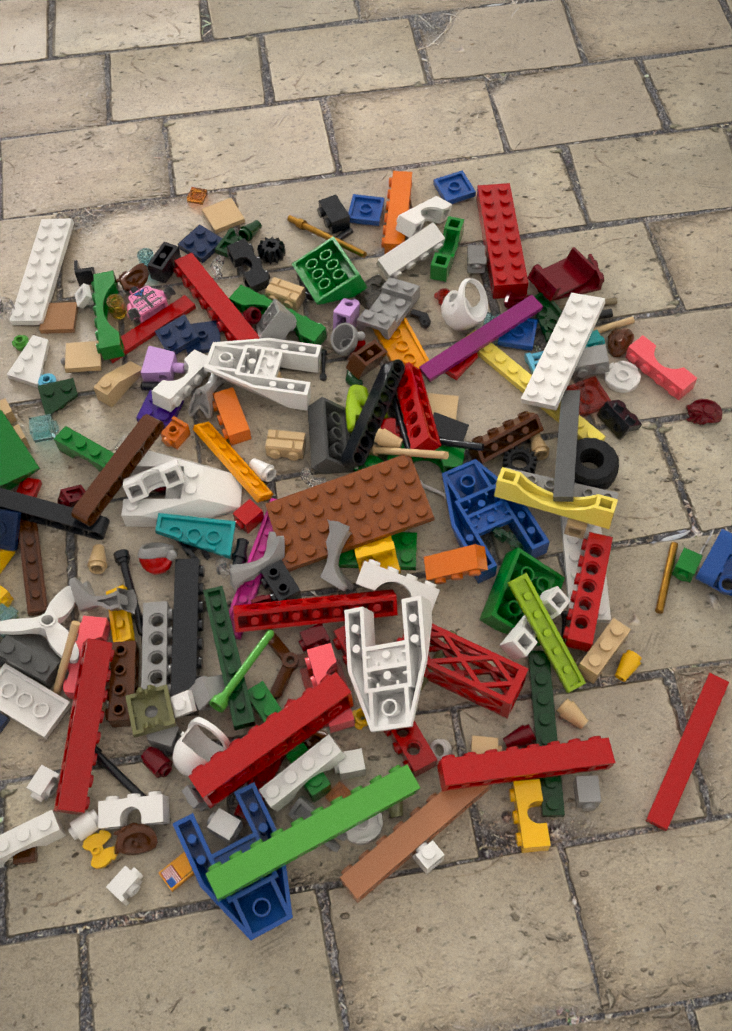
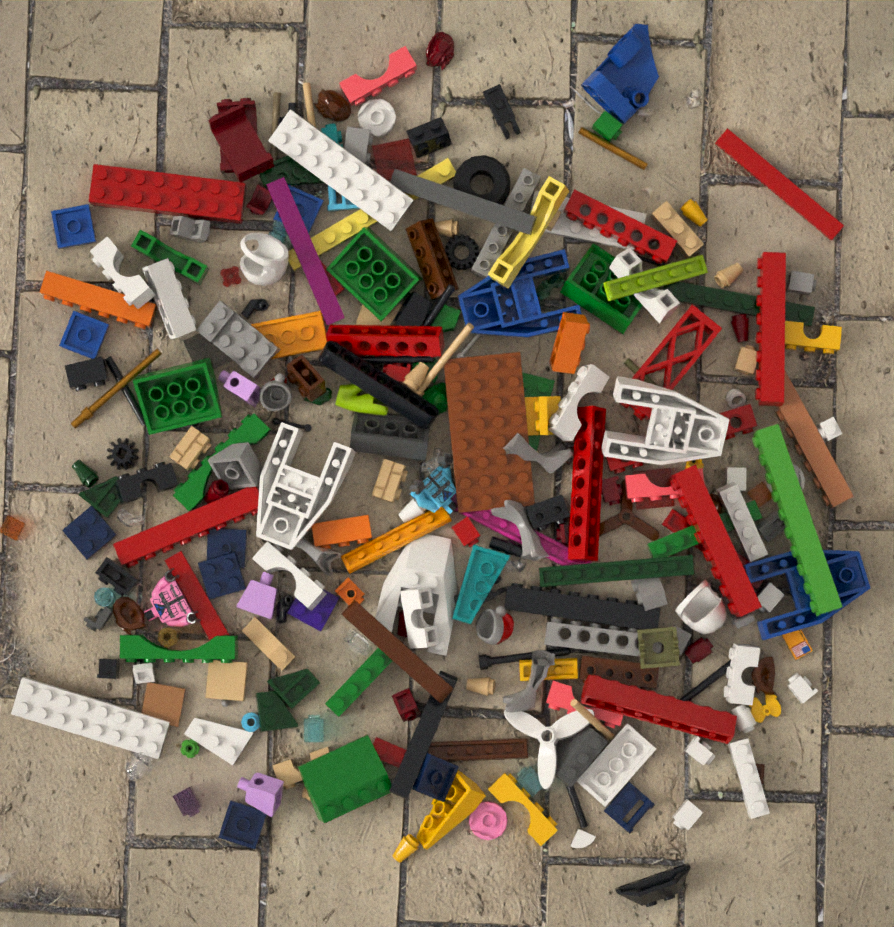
camera: 80 degrees left, 25 degrees up
white plate [170,690,197,718] -> none
tan tile [202,198,245,234] -> none
bright green piece [209,630,274,713] -> none
none -> dark grey bracket [84,607,113,631]
none -> dark green wing [267,669,320,709]
none -> green slope [326,227,423,322]
none -> torso [409,453,458,514]
none -> black hinge [482,84,521,140]

